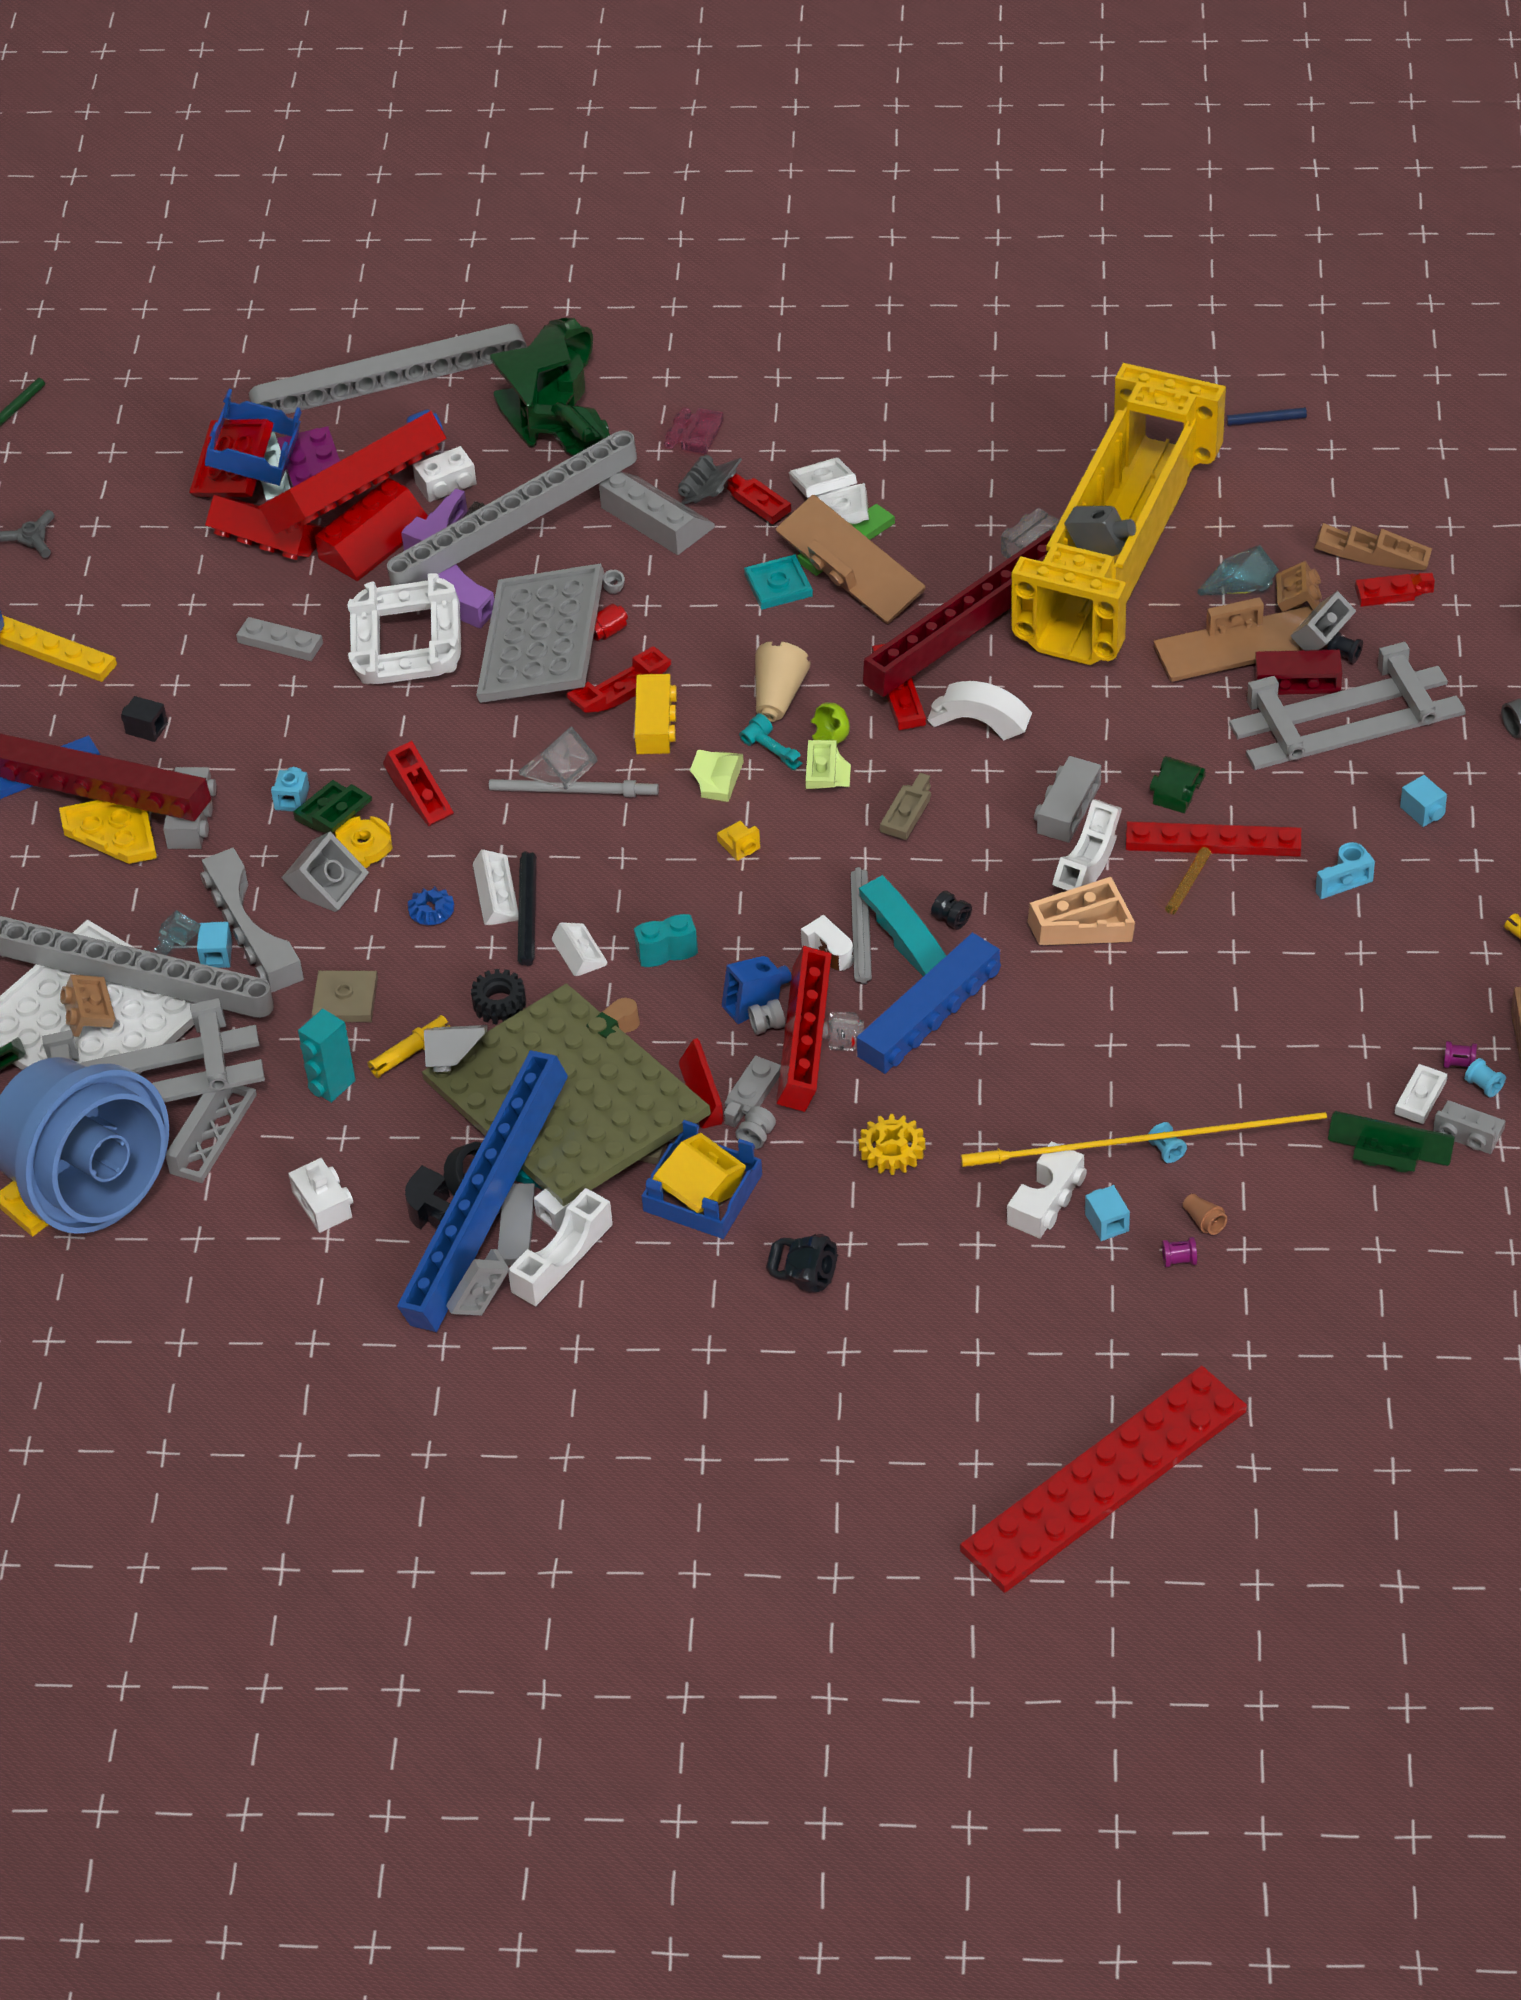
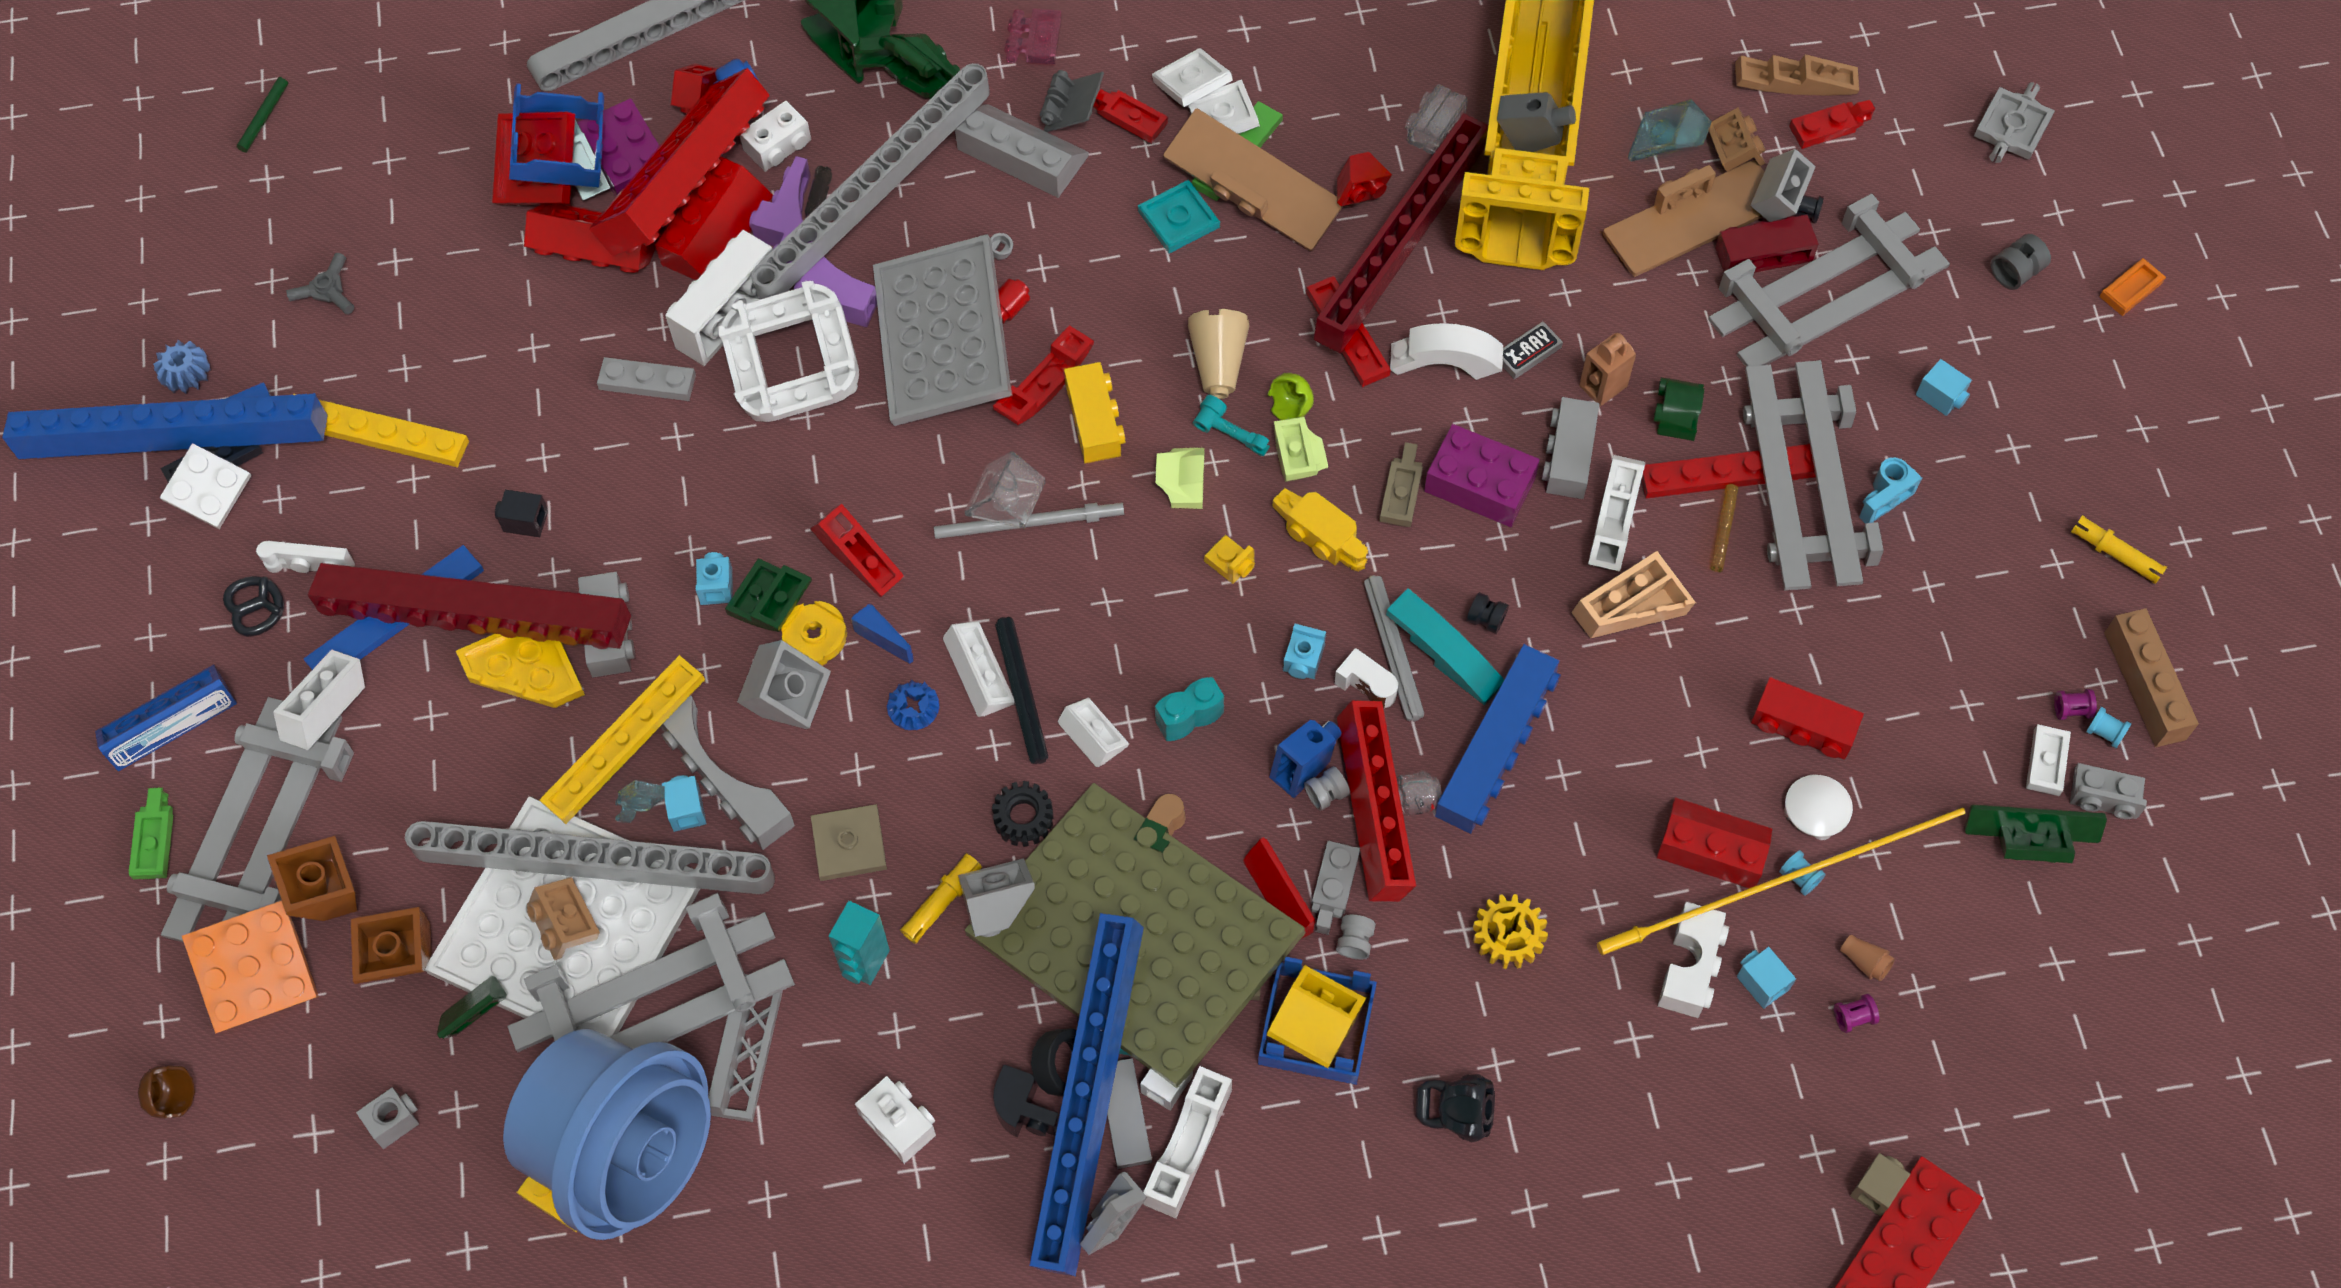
camera: 15 degrees left, 15 degrees up
none -> yellow plate [539,655,705,824]
none -> white brick [665,230,773,366]
none -> red slope [671,64,718,113]
none -> blue slope [851,604,913,664]
none -> yellow hinge [1273,488,1368,572]
none -> medium azure brick [1283,623,1326,679]
none -> red slope [1337,152,1392,206]
none -> magenta brick [1424,423,1540,528]
none -> tile [1502,322,1563,380]
none -> nougat brick [1579,333,1636,407]
none -> red slope [1657,797,1773,888]
none -> light grey fence [1743,360,1884,591]
none -> red brick [1751,677,1864,760]
none -> white dish [1784,775,1853,840]
none -> dark tan brick [1850,1153,1910,1217]

